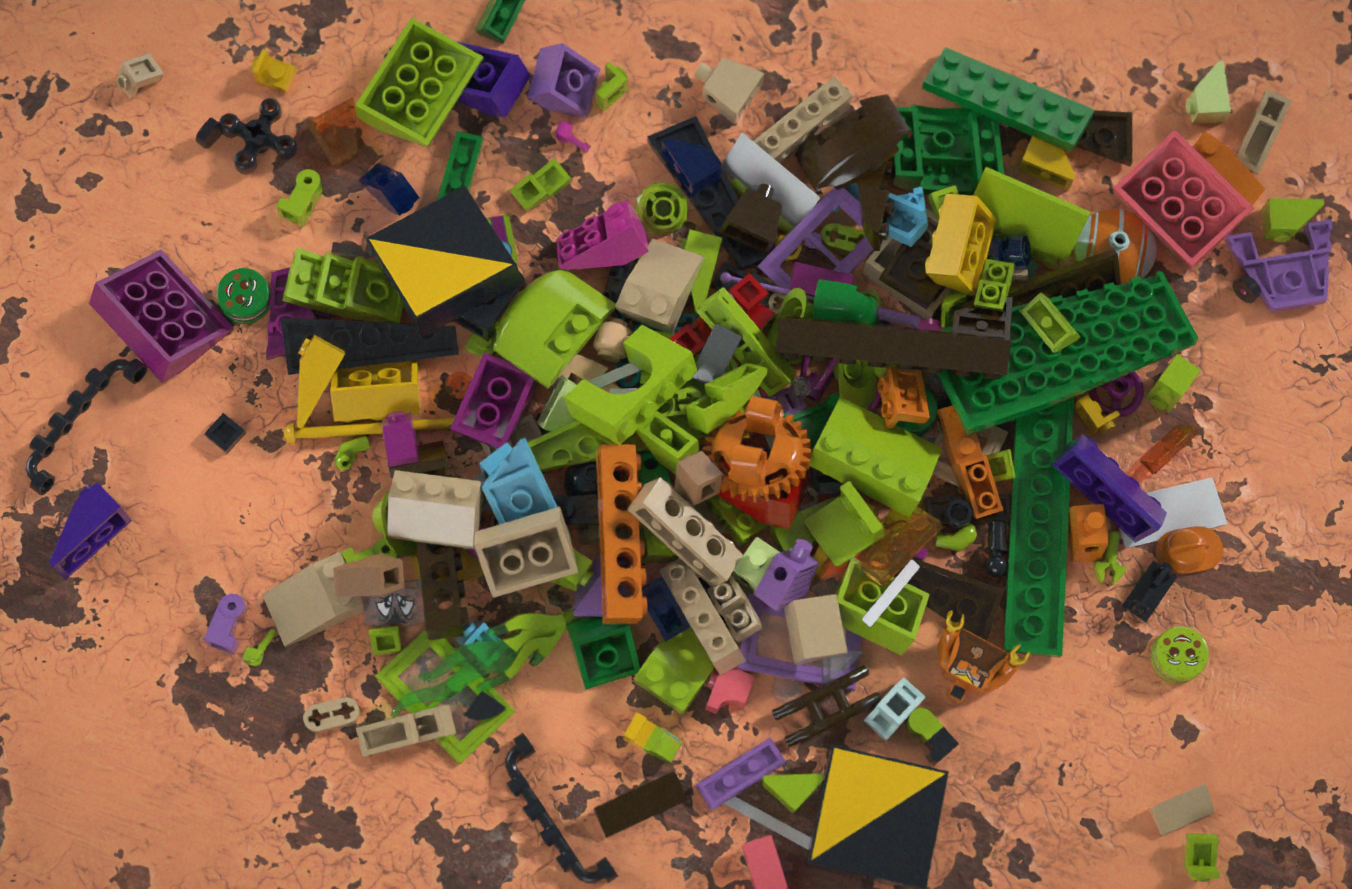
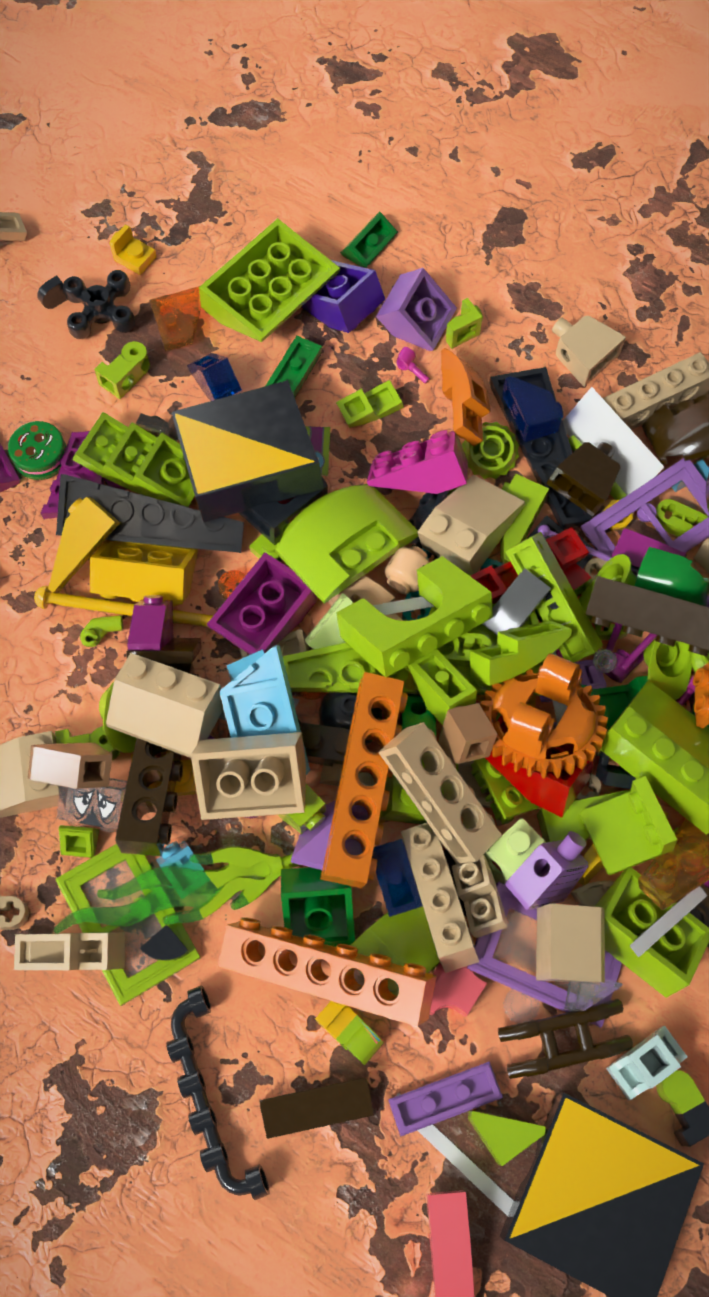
camera: 20 degrees right, 5 degrees down
none -> brick [218,917,437,1027]
none -> orange slope [441,348,491,446]

